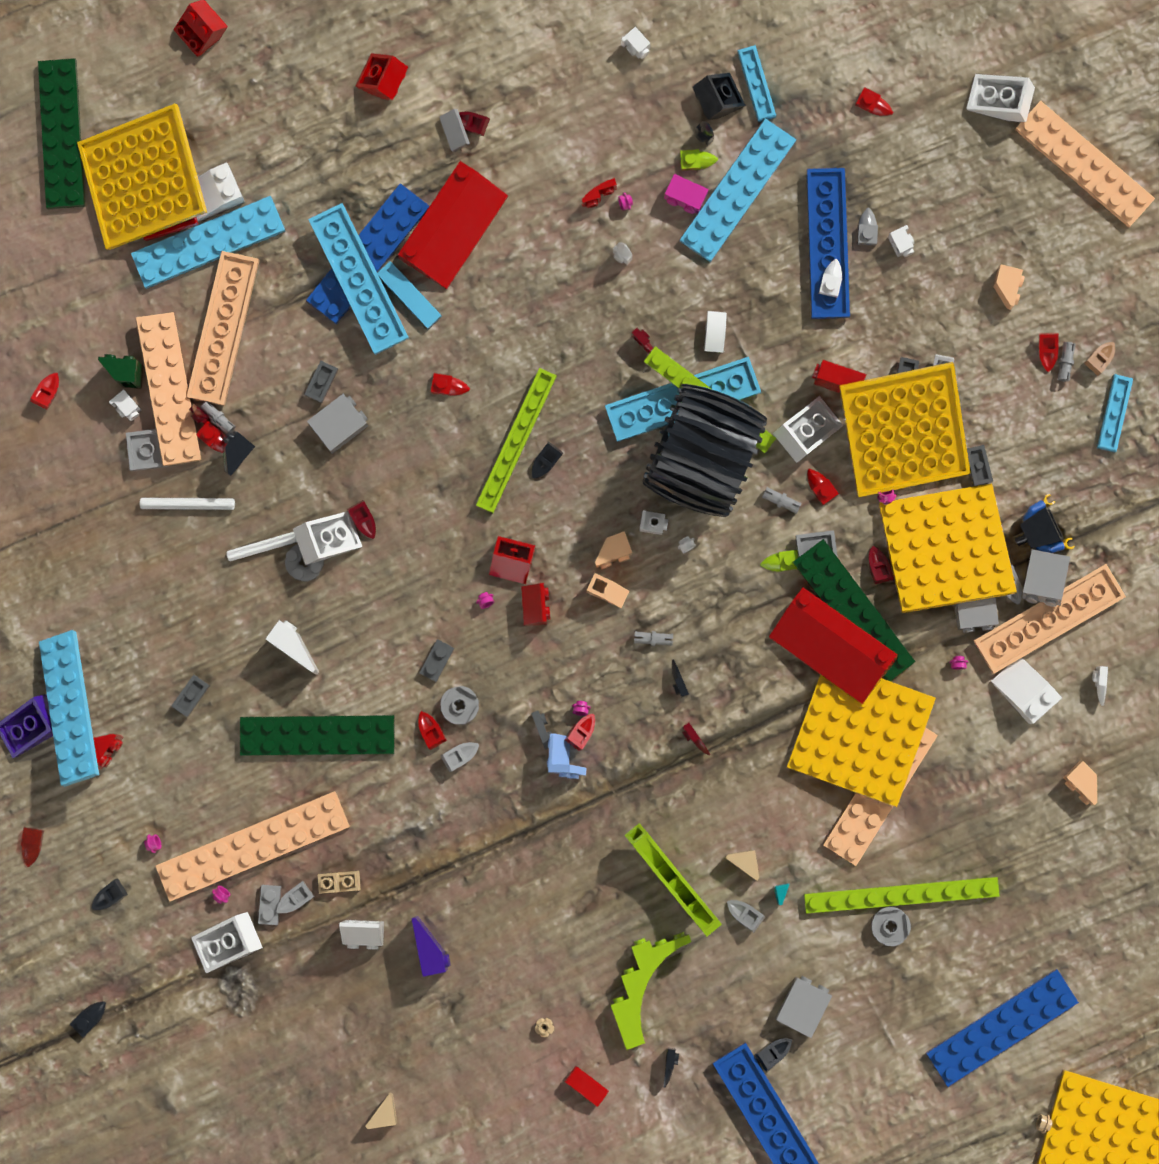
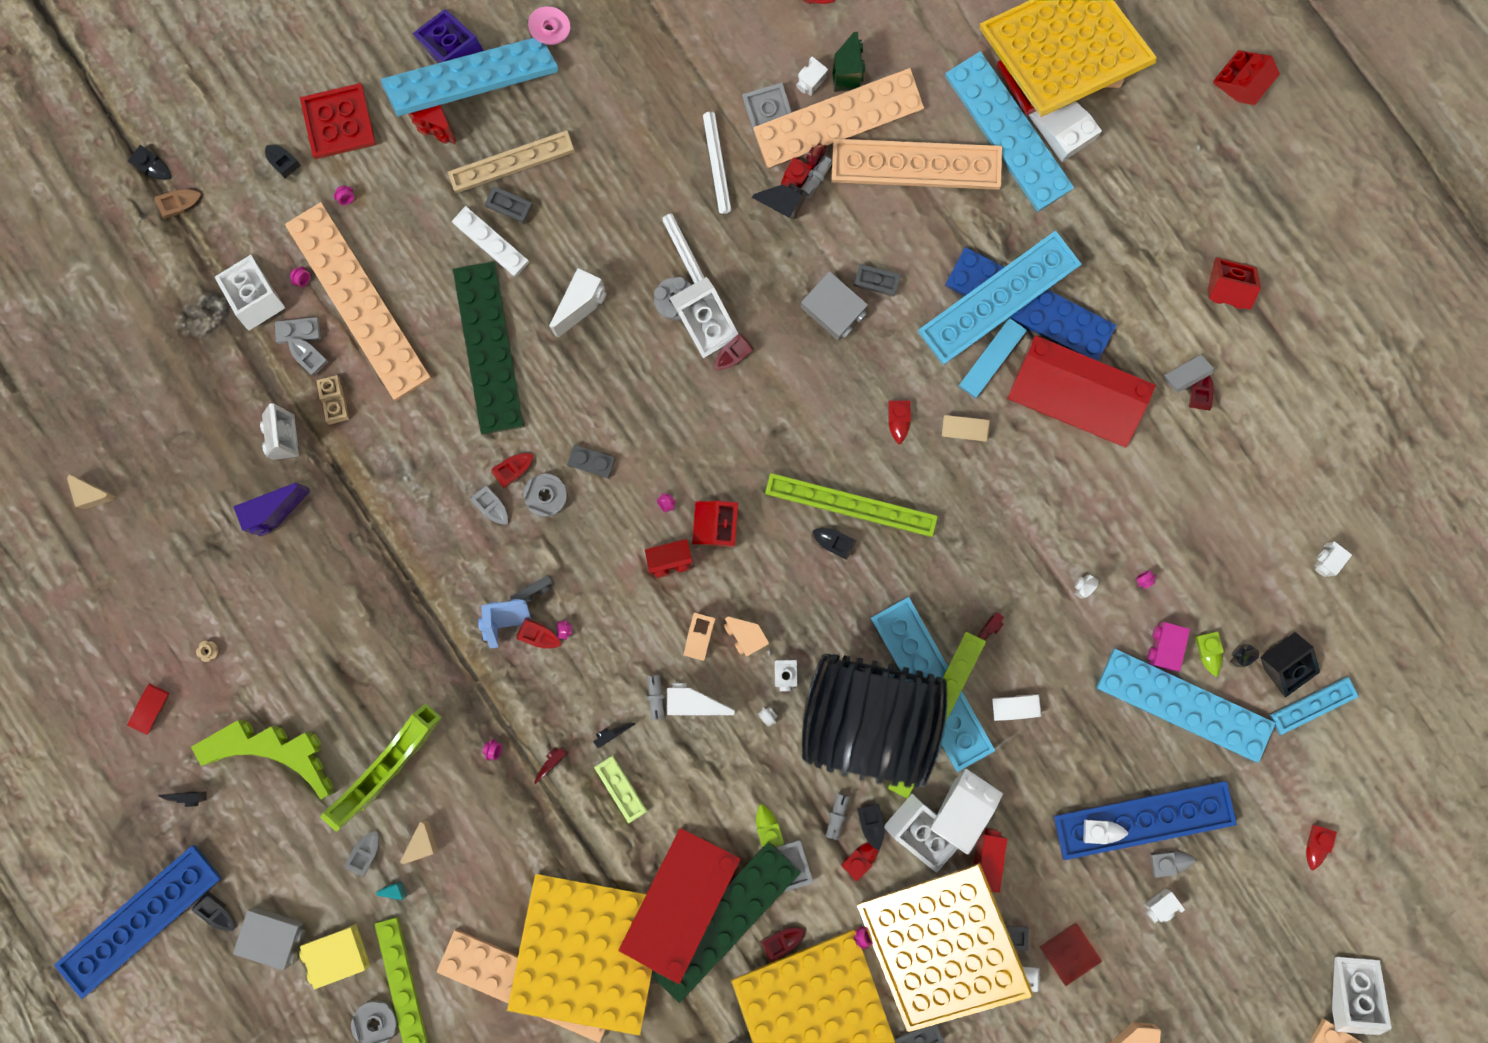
camera: 80 degrees right, 0 degrees up
clear red plate [20,827,44,867] -> none
red slope [582,178,617,208] -> none
none -> medium nougat plate [154,189,201,219]
none -> light yellow panel [299,924,371,989]
none -> red plate [300,83,376,159]
none -> tan plate [448,130,575,194]
none -> white plate [451,206,529,278]
none -> dark pink plate [483,739,502,761]
none -> bright pink dish [528,6,570,45]
none -> yellowish green tile [594,755,648,823]
none -> white slope [667,683,735,715]
none -> black plate [857,803,884,850]
none -> white slope [930,769,1003,855]
none -> tan slope [942,415,990,442]
none -> clear red tile [1039,922,1102,986]

